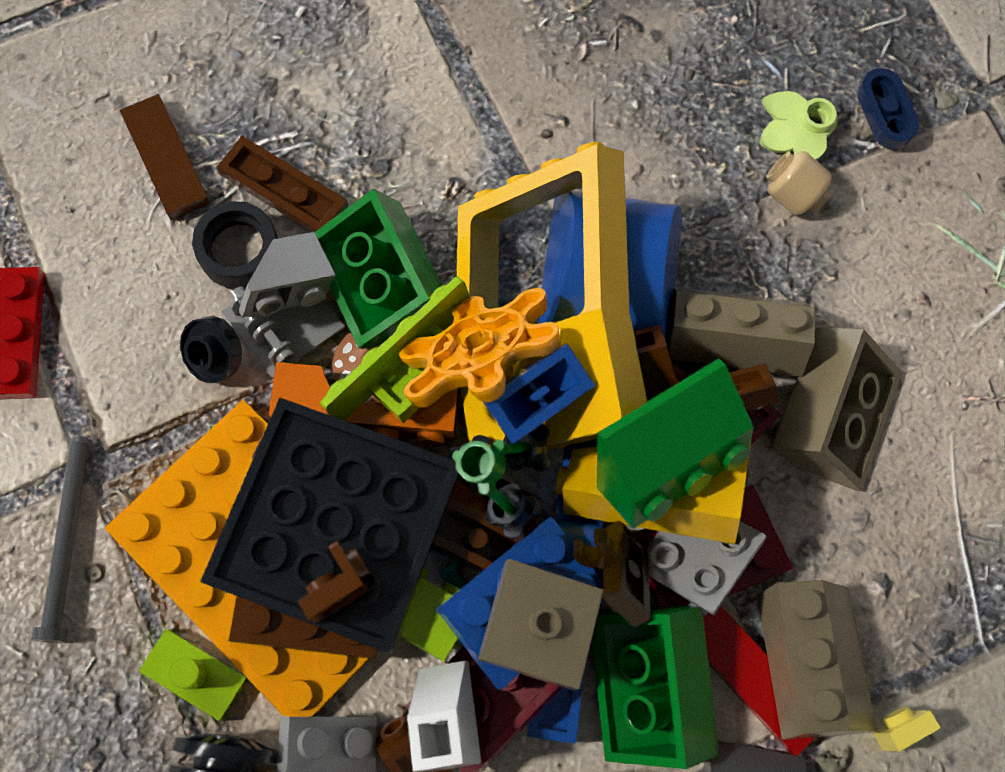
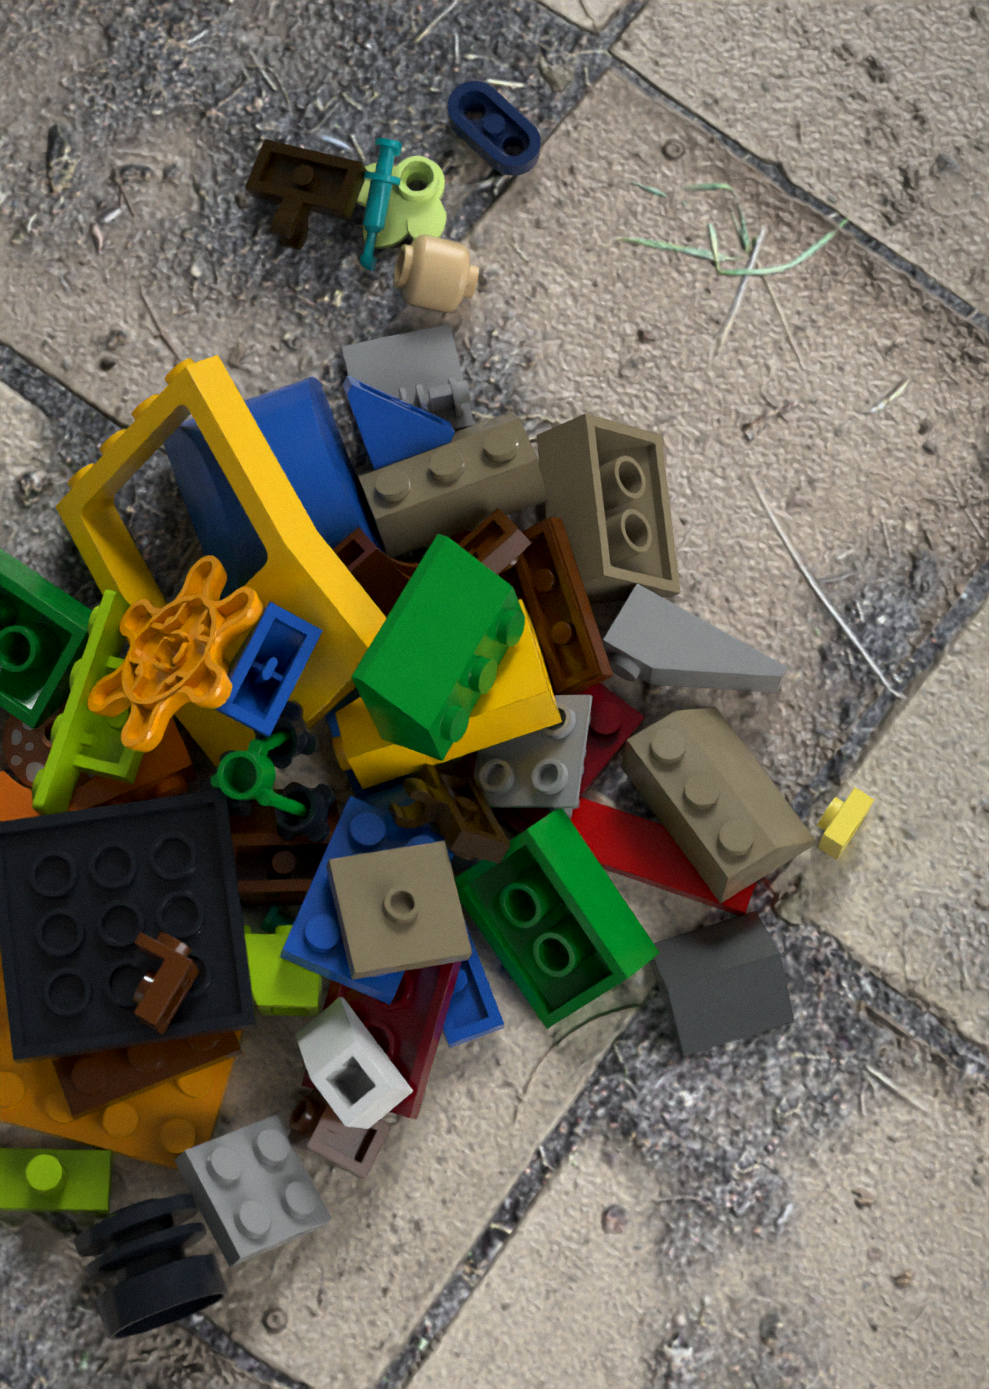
camera: 25 degrees left, 0 degrees up
none -> dark brown plate [245,139,368,251]
none -> light grey hinge [341,324,474,450]
none -> blue slope [342,375,455,470]
none -> teal piece [360,138,403,271]
none -> reddish brown tile [514,516,613,695]
none -> light grey slope [602,584,788,693]

